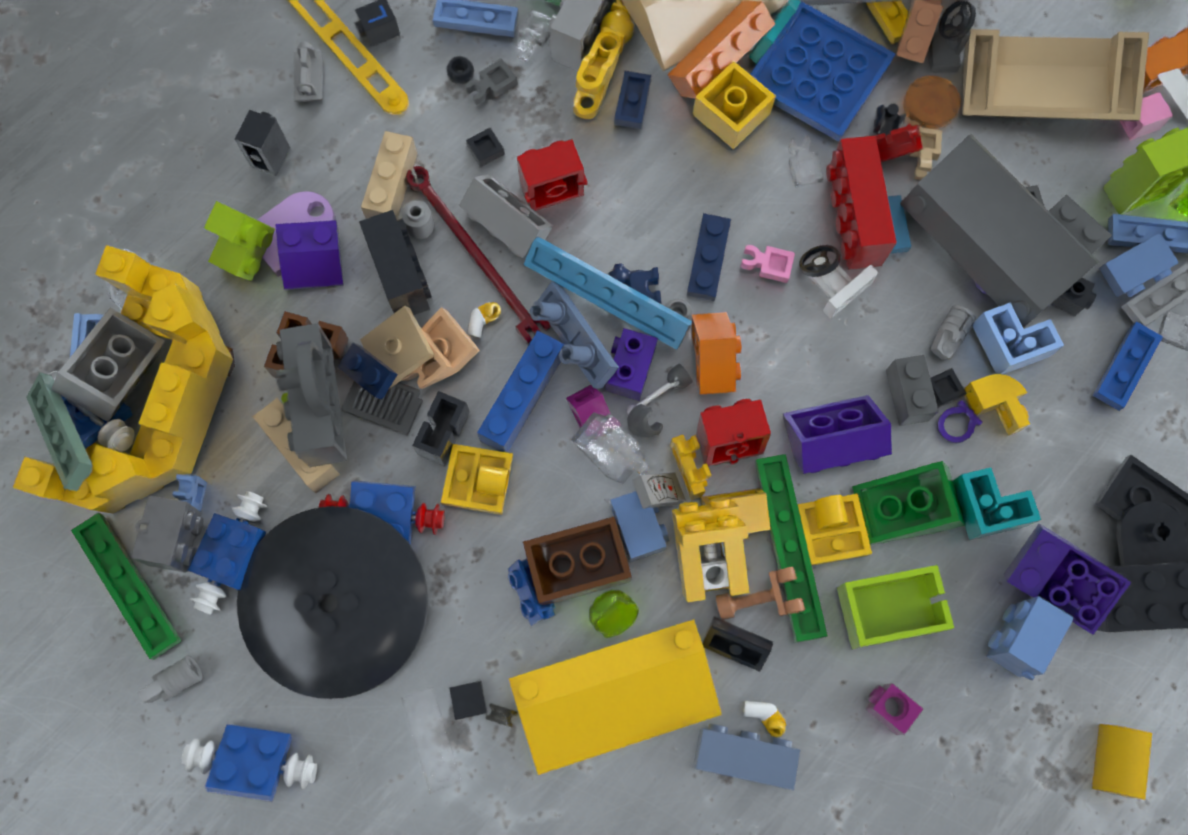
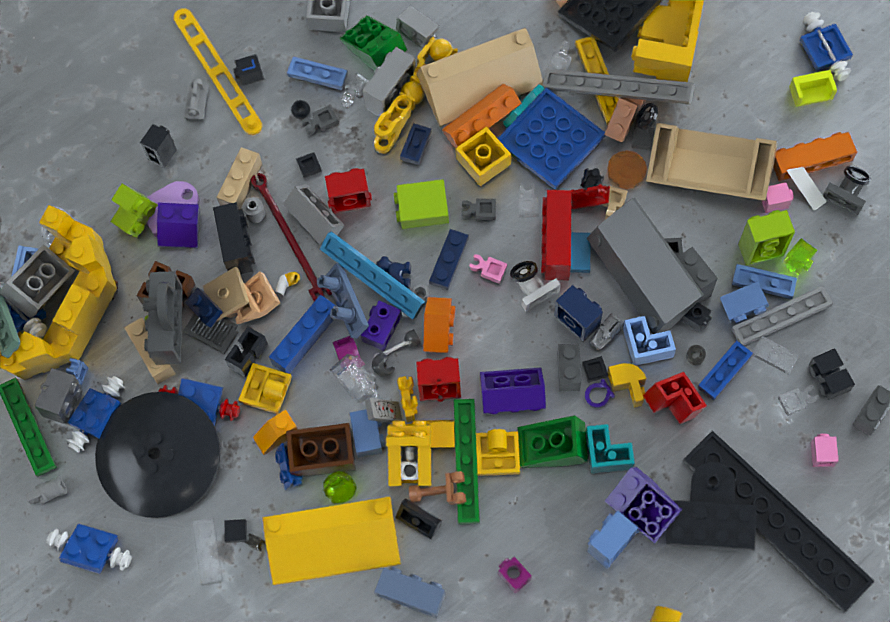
camera: 15 degrees right, 5 degrees down
arm [743,701,786,737] -> none
lime piece [836,565,955,649] -> none
none -> light orange slope [253,410,297,455]
none -> lime brick [393,179,449,229]
none -> dark grey plate [462,198,496,220]
none -> dark blue brick [554,285,603,342]
none -> red brick [643,372,707,424]
none -> clear smoke bush [686,345,706,365]

